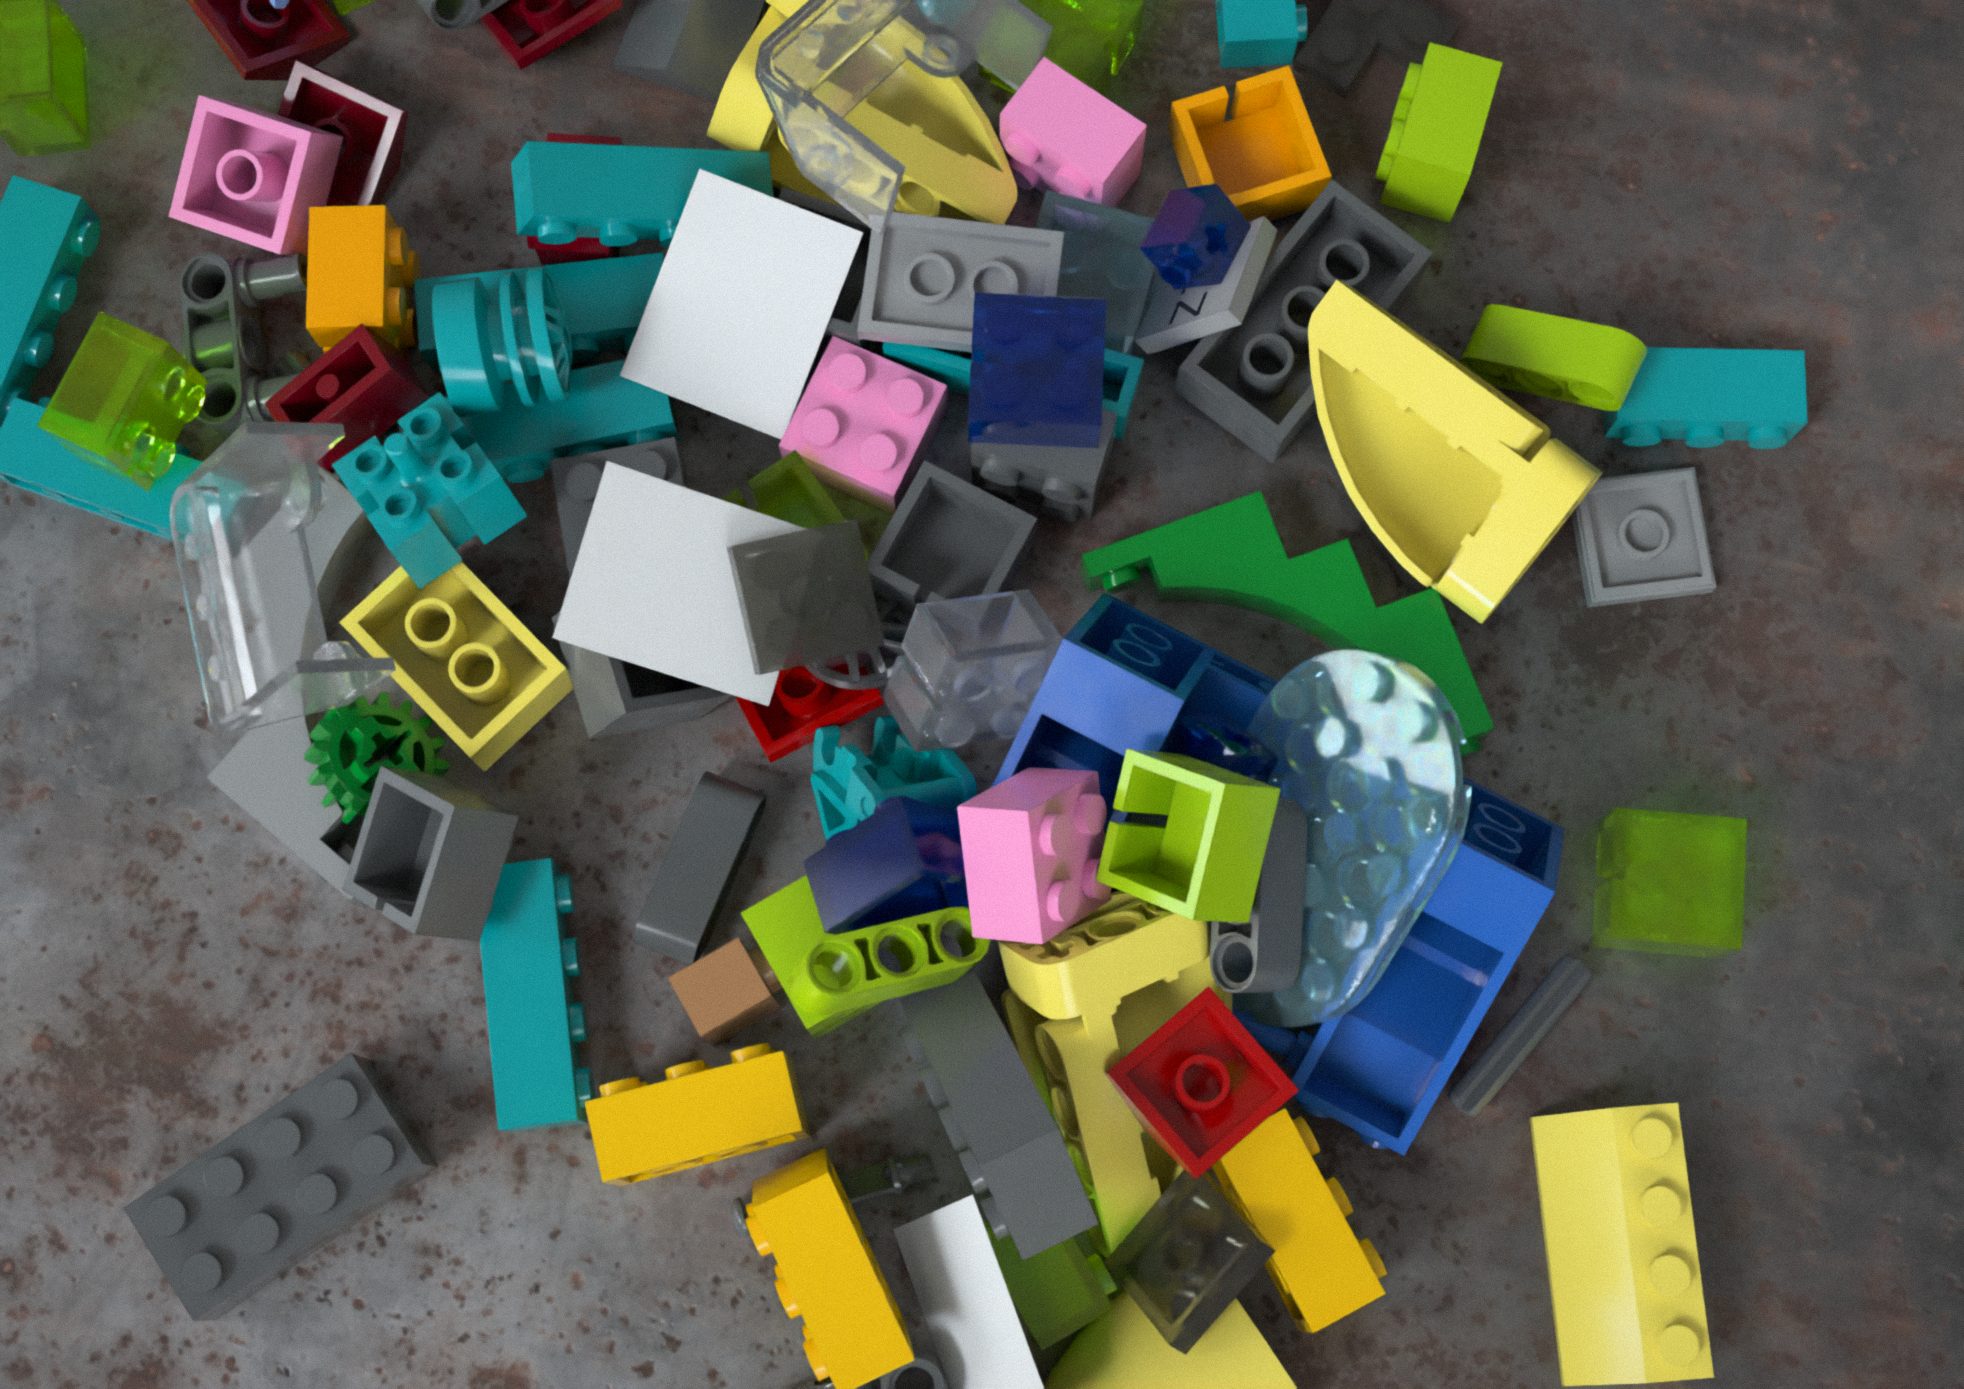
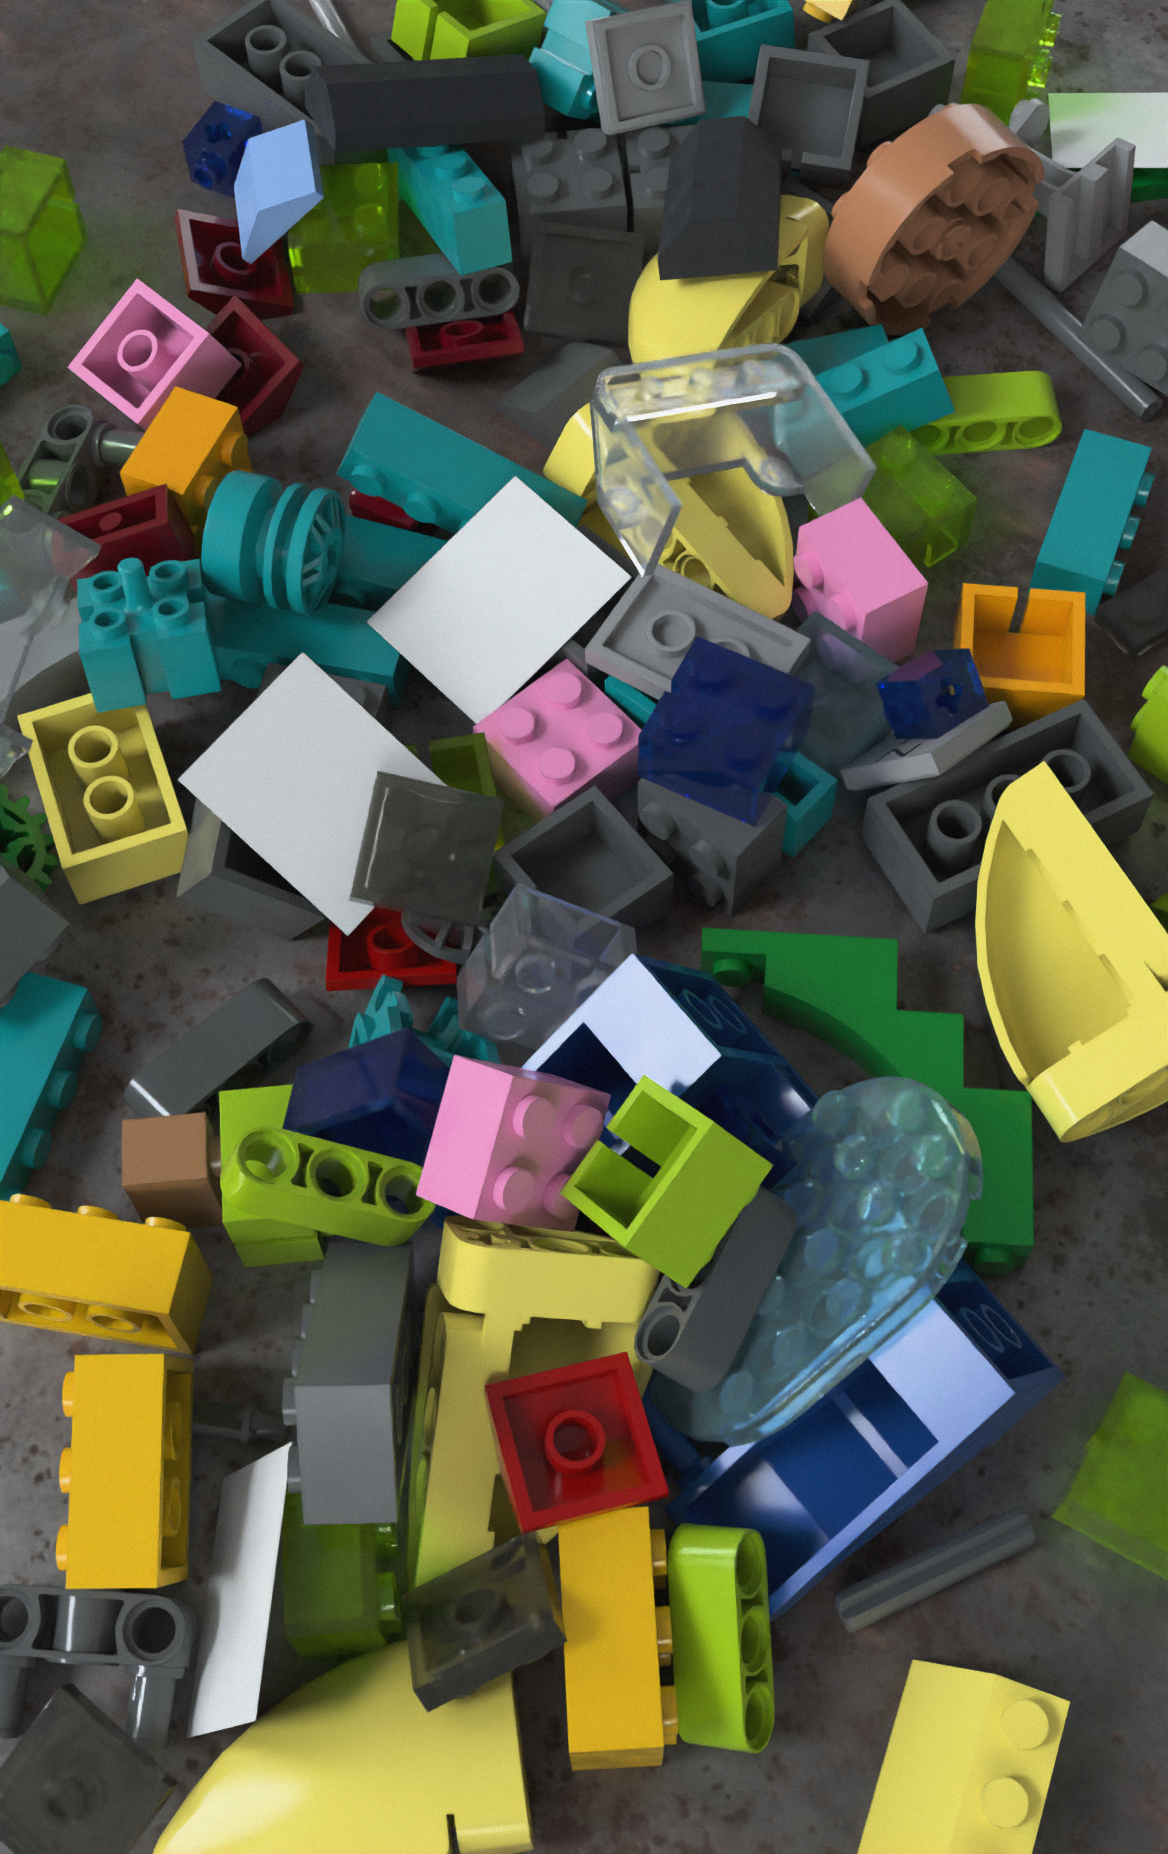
camera: 25 degrees right, 15 degrees down
none -> lime beam [667,1523,775,1754]

